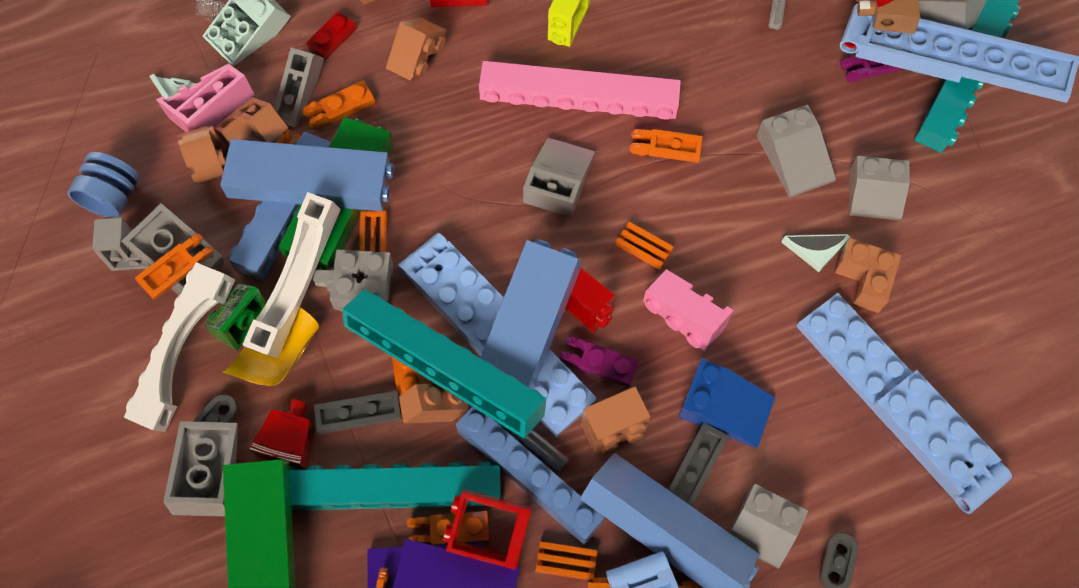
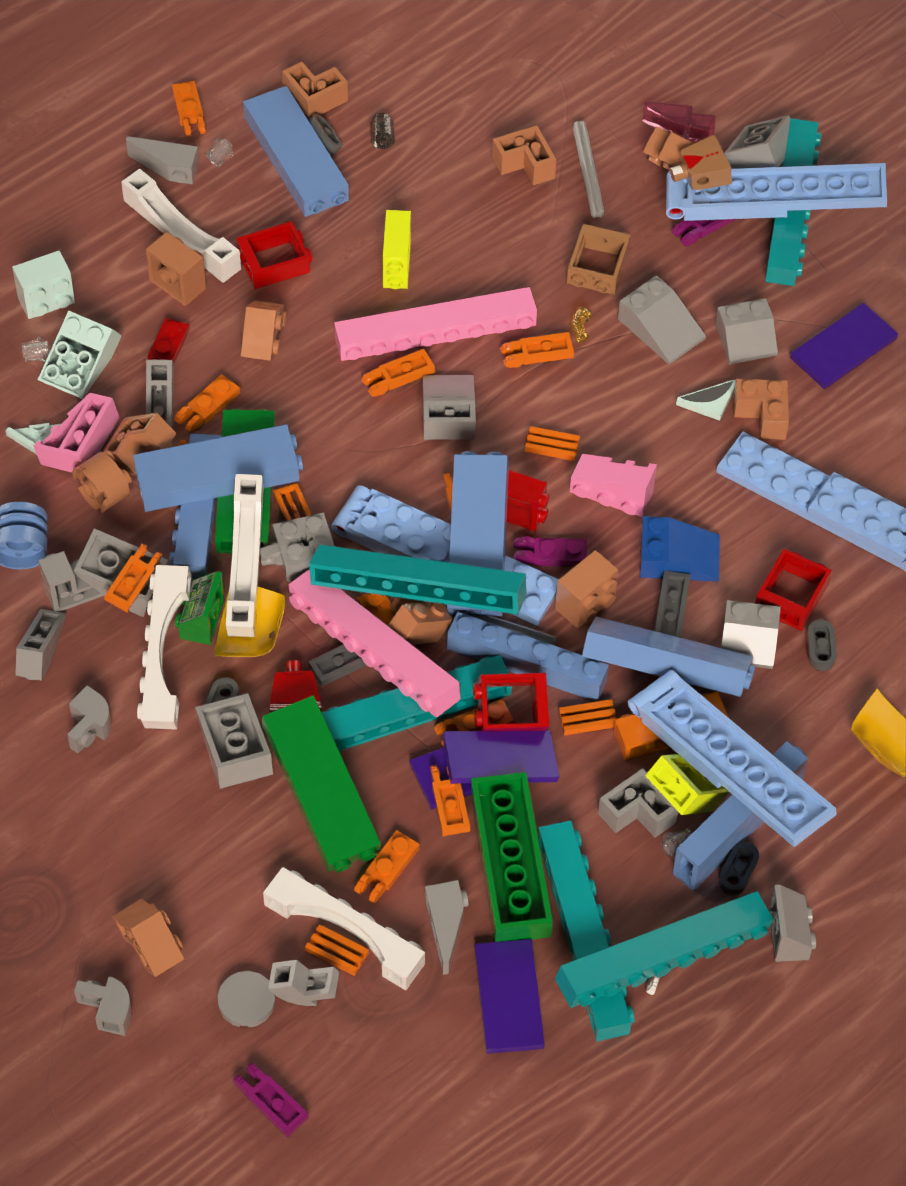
camera: 20 degrees left, 10 degrees down
none -> light grey slope [15,609,66,681]
none -> light grey brick [67,685,111,754]
none -> bright pink brick [288,569,460,718]
none -> orange hinge [361,349,435,397]
none -> medium nougat window [567,224,631,295]
none -> clear yellow arm [569,307,592,343]
none -> red window [755,549,832,631]
none -> dark purple tile [790,303,898,389]

